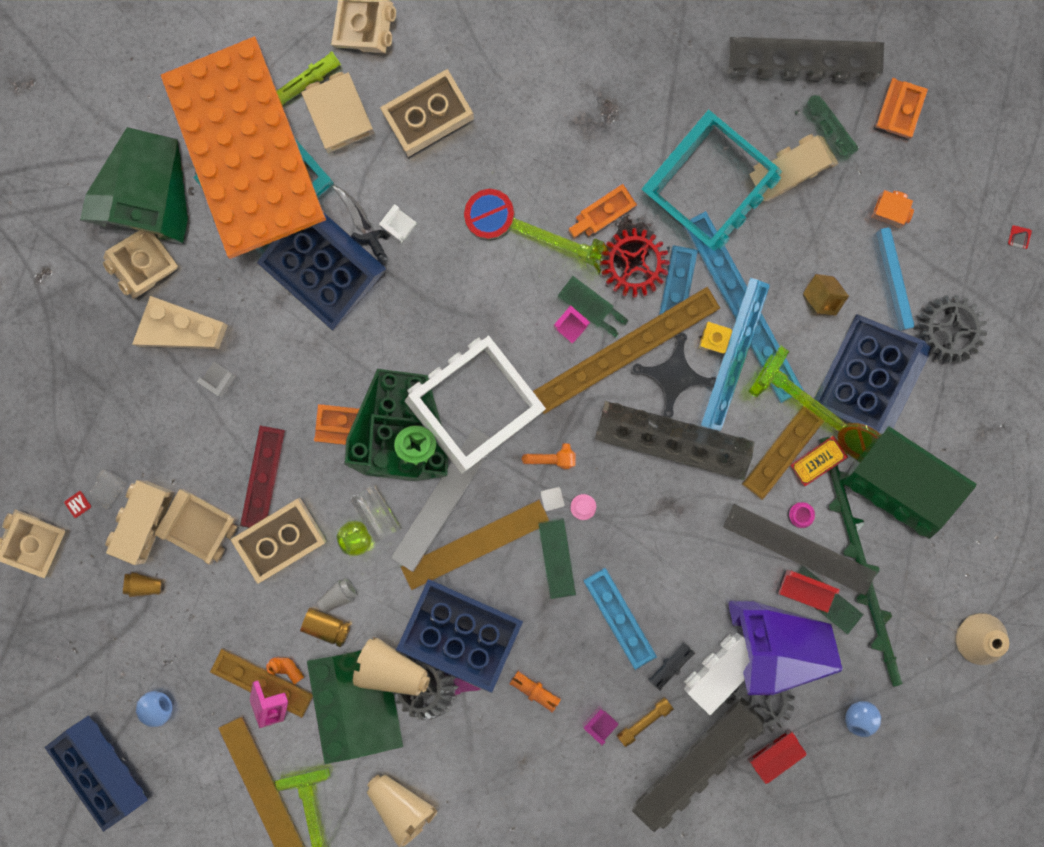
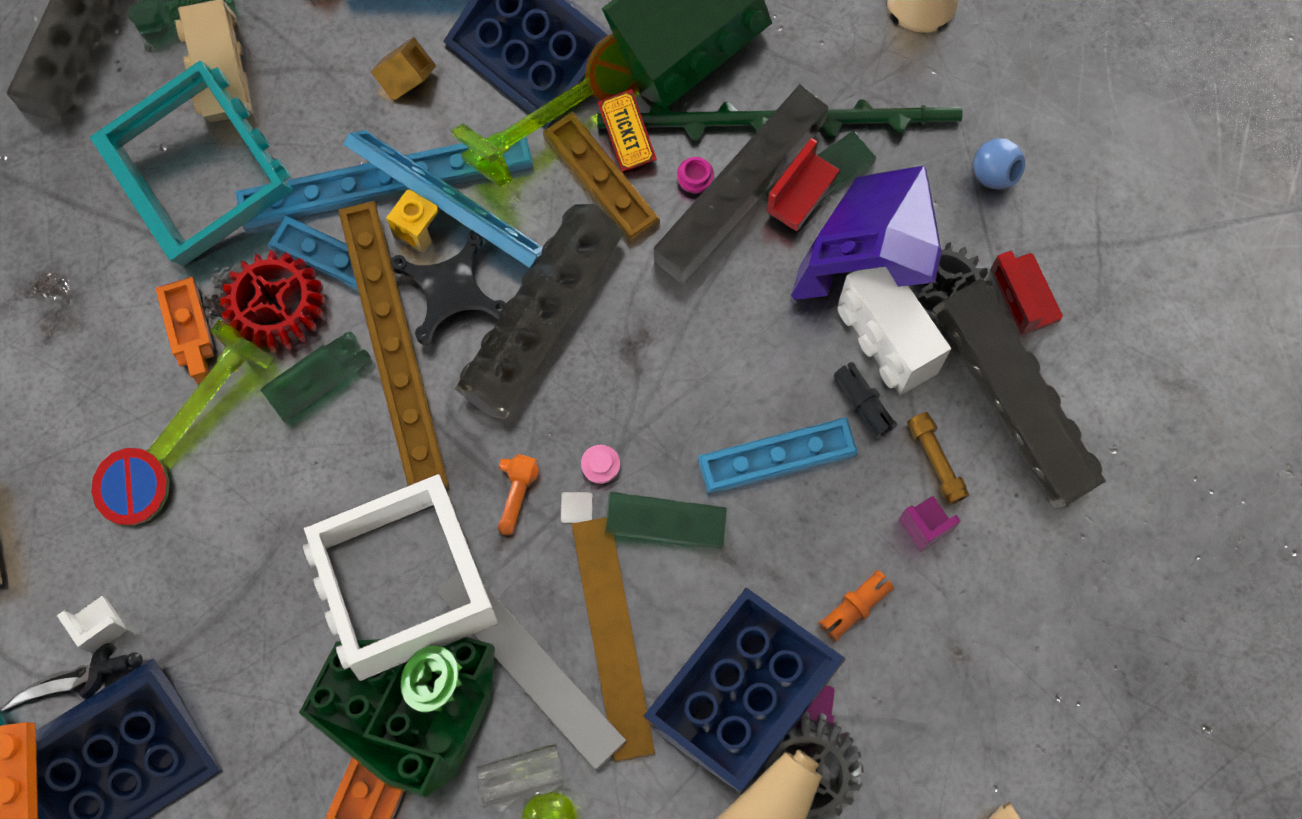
camera: 75 degrees left, 15 degrees down
dark pink panel [553,306,590,344] -> none

